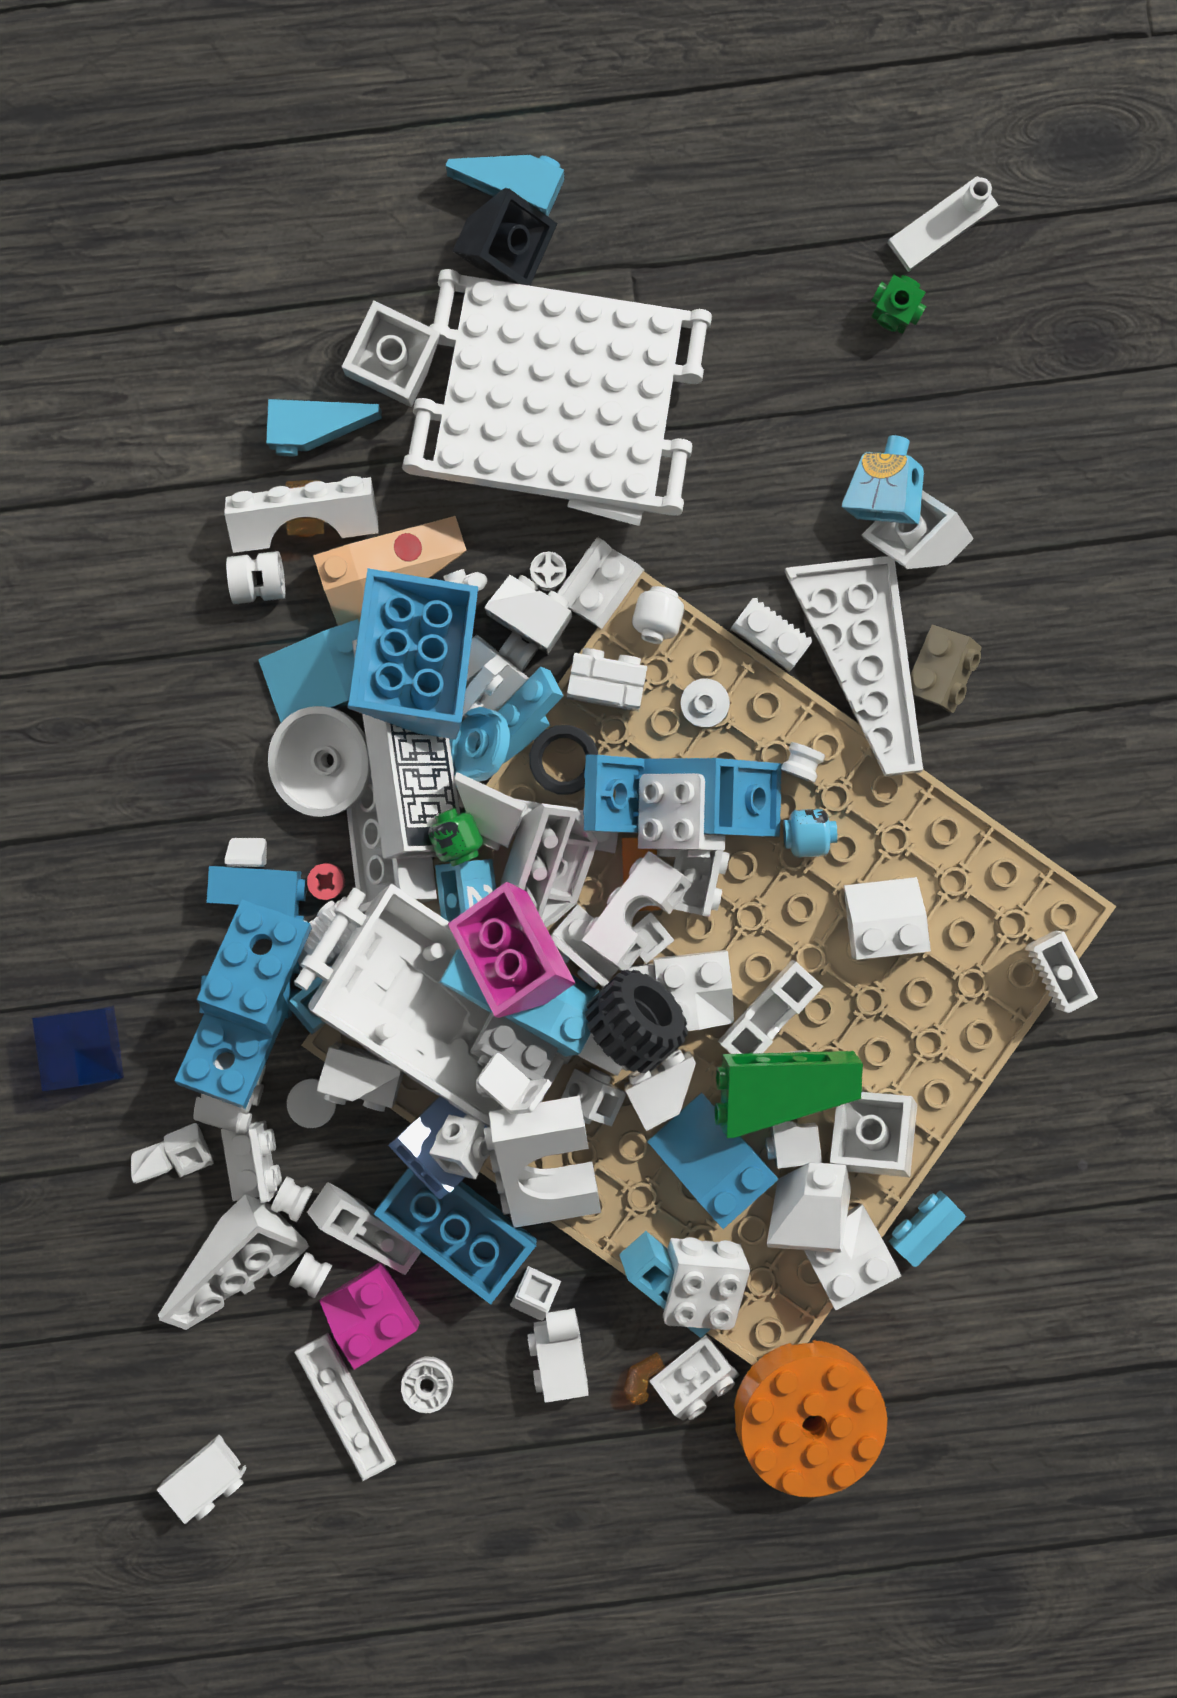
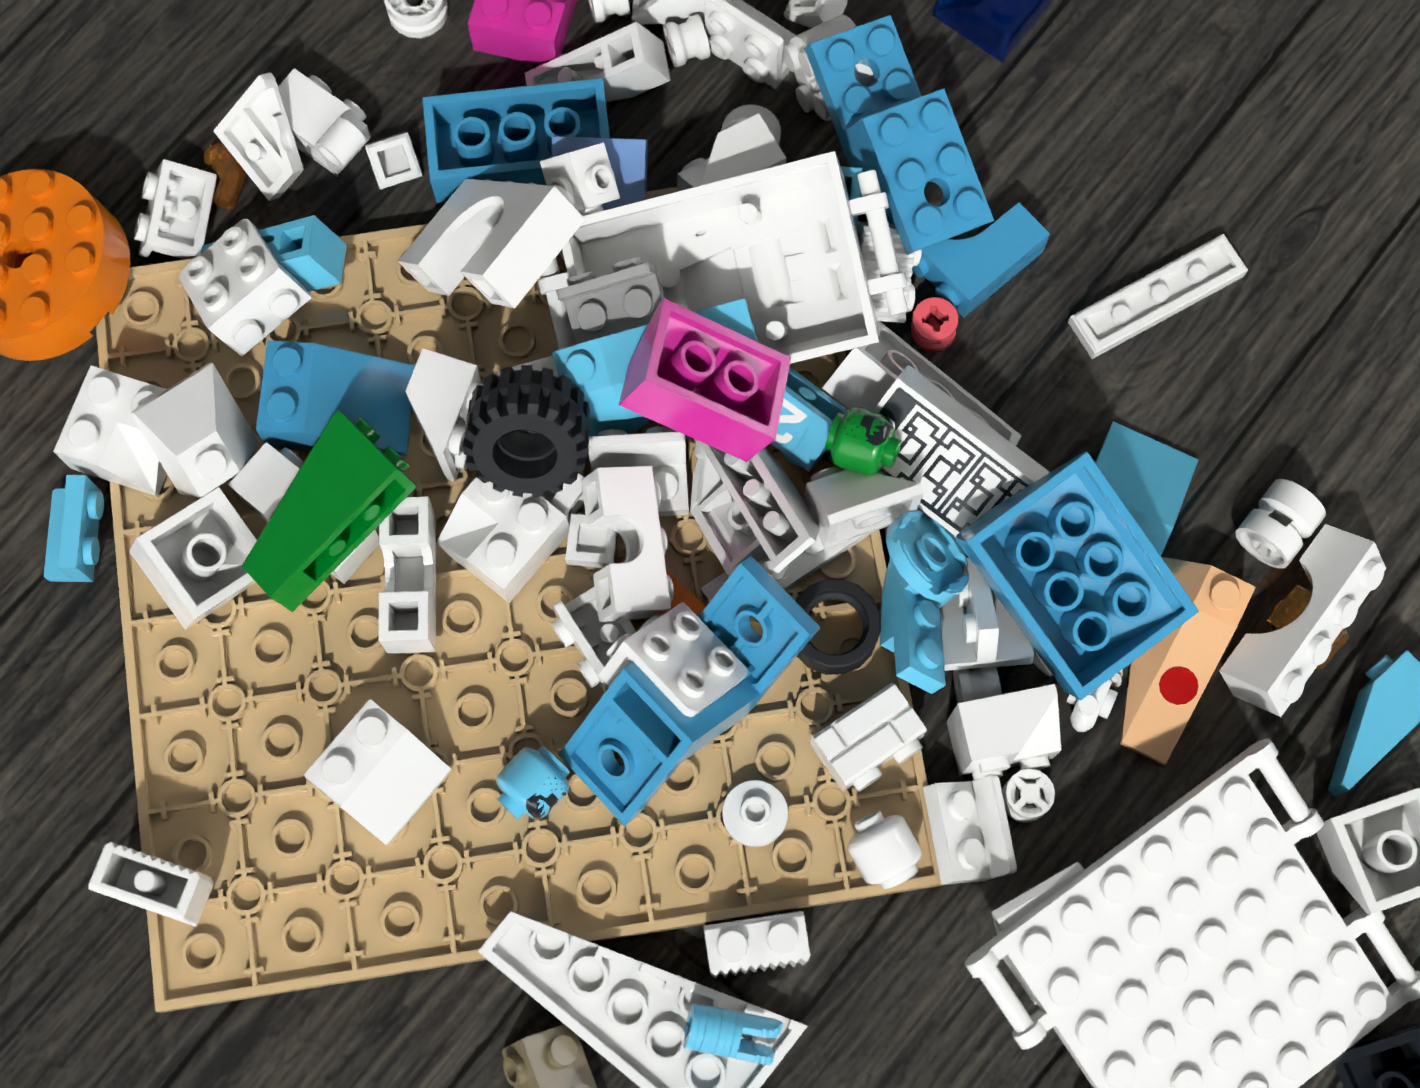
camera: 135 degrees right, 15 degrees down
white slope [225,838,267,867] -> none
white dish [268,706,371,817] -> none
white bracket [476,1053,552,1114] -> none
white brick [561,1068,627,1127] -> none
white wheel [780,742,825,783] -> none
none -> white wing [213,72,304,201]
none -> medium azure hinge [683,1003,783,1066]
none -> white tile [1068,234,1248,359]

